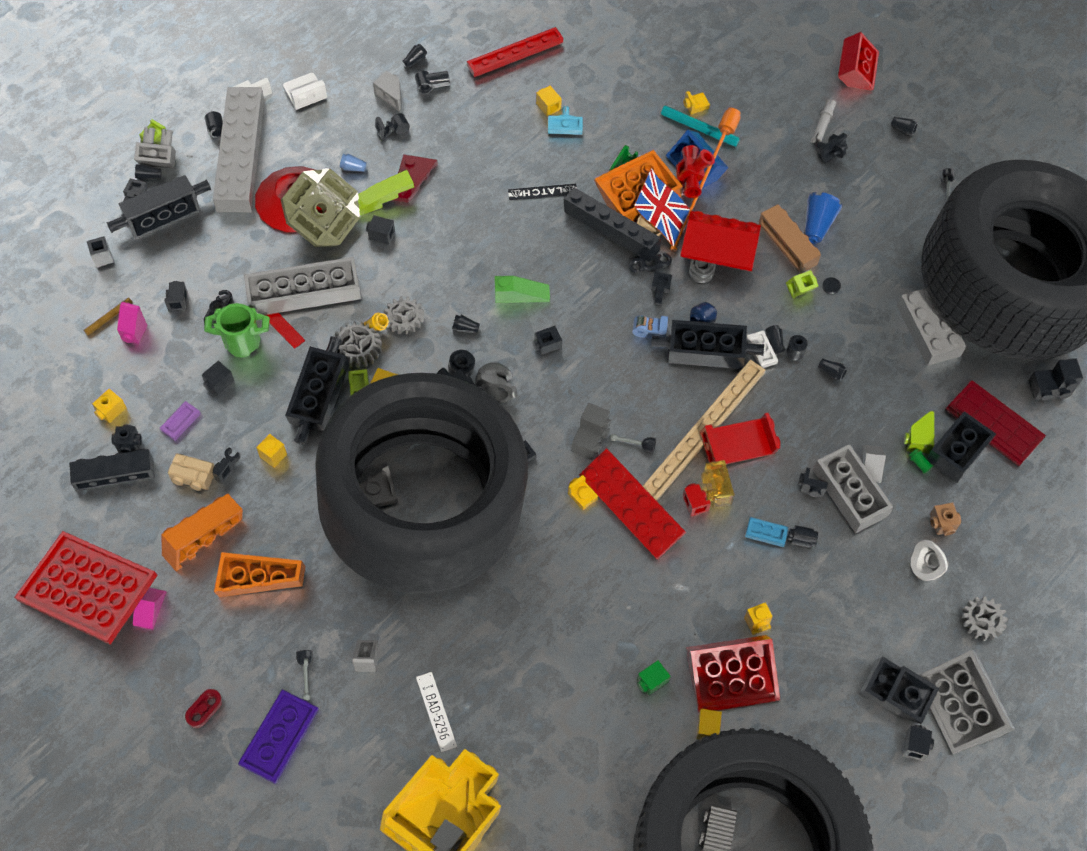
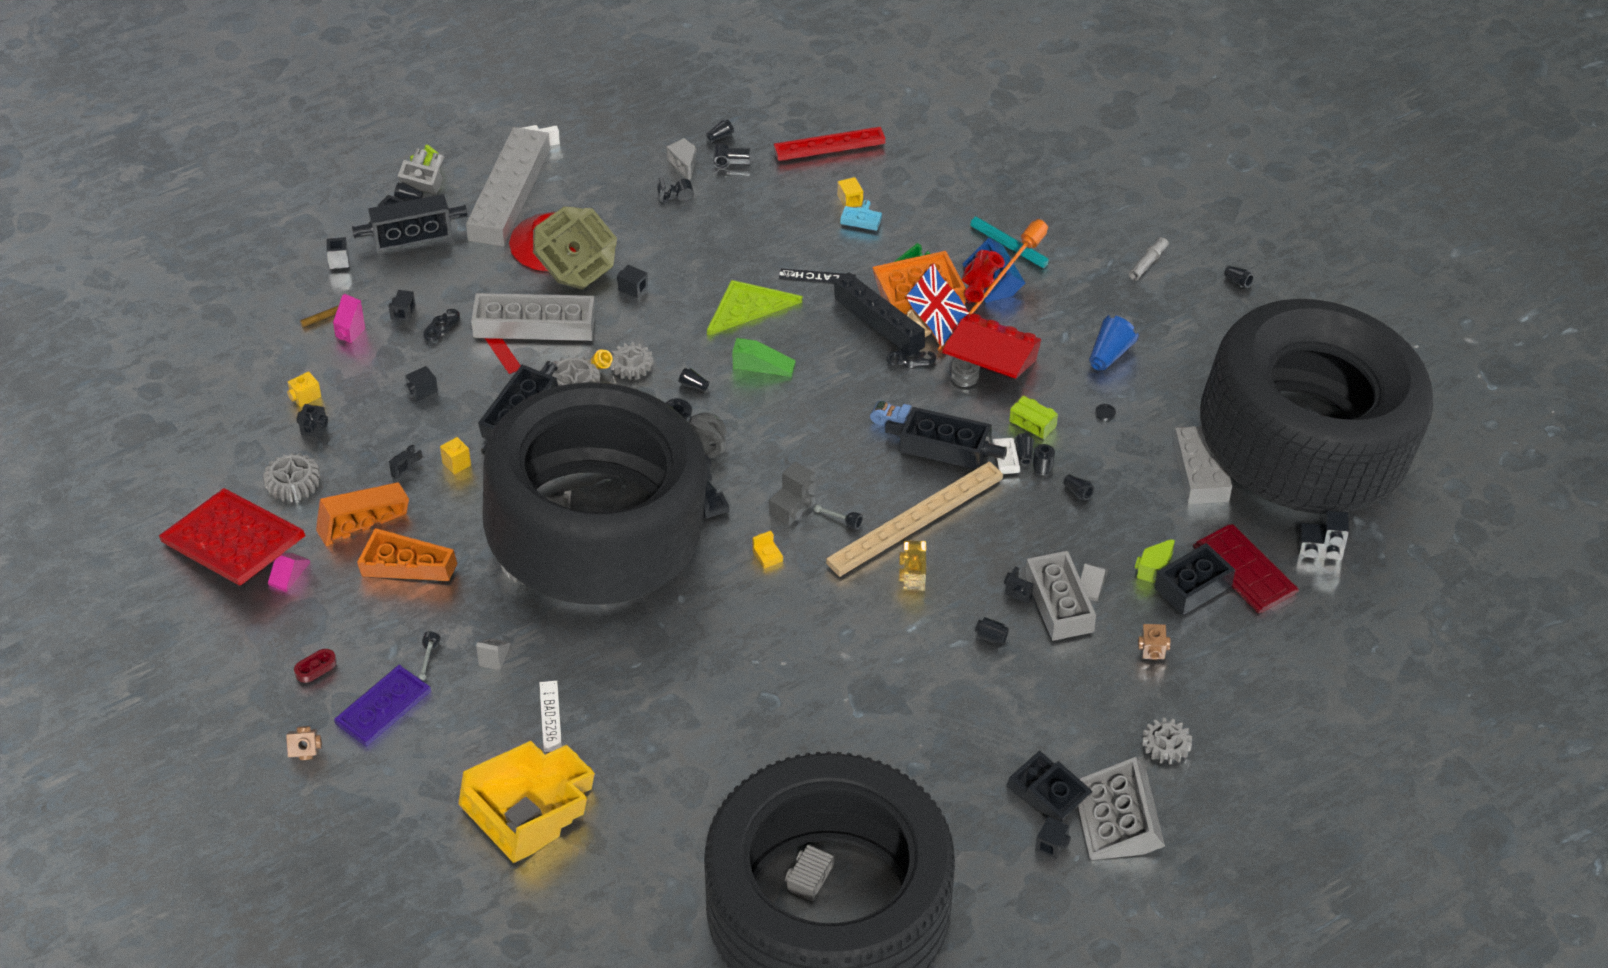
camera: 15 degrees right, 15 degrees down
black brick [69,449,155,491] -> none
medium lavender tile [160,401,201,441] -> none
tan brick [168,453,214,491] -> none
black brick [204,111,223,138] -> none
bright green container [204,303,270,357] -> none
white bracket [283,73,327,110] -> none
medium blue cone [340,154,367,172] -> none
lime slope [358,170,414,216] -> none
dark red wing [393,154,438,203] -> none
black brick [532,326,562,355] -> none
red plate [579,448,687,560] -> none
green brick [637,660,671,696] -> none
black plate [651,272,672,305] -> none
red brick [682,483,711,517] -> none
yellow bracket [683,91,710,114] -> none
red slope [686,635,780,713] -> none
dark blue head [690,302,717,323] -> none
red panel [700,412,780,468] -> none
yellow brick [744,602,773,636] -> none
dark azure plate [745,517,789,547] -> none
medium nougat brick [758,204,821,274] -> none
lime brick [785,270,818,299] -> none
black hips [816,133,848,163] -> none
red slope [838,32,879,91] -> none
green pin [909,449,933,474] -> none
white helmet [911,540,949,581] -> none
none -> light grey gear [263,452,321,502]
none -> brick [286,726,322,760]
none -> lime tile [707,280,803,335]
none -> lime brick [1009,395,1058,440]

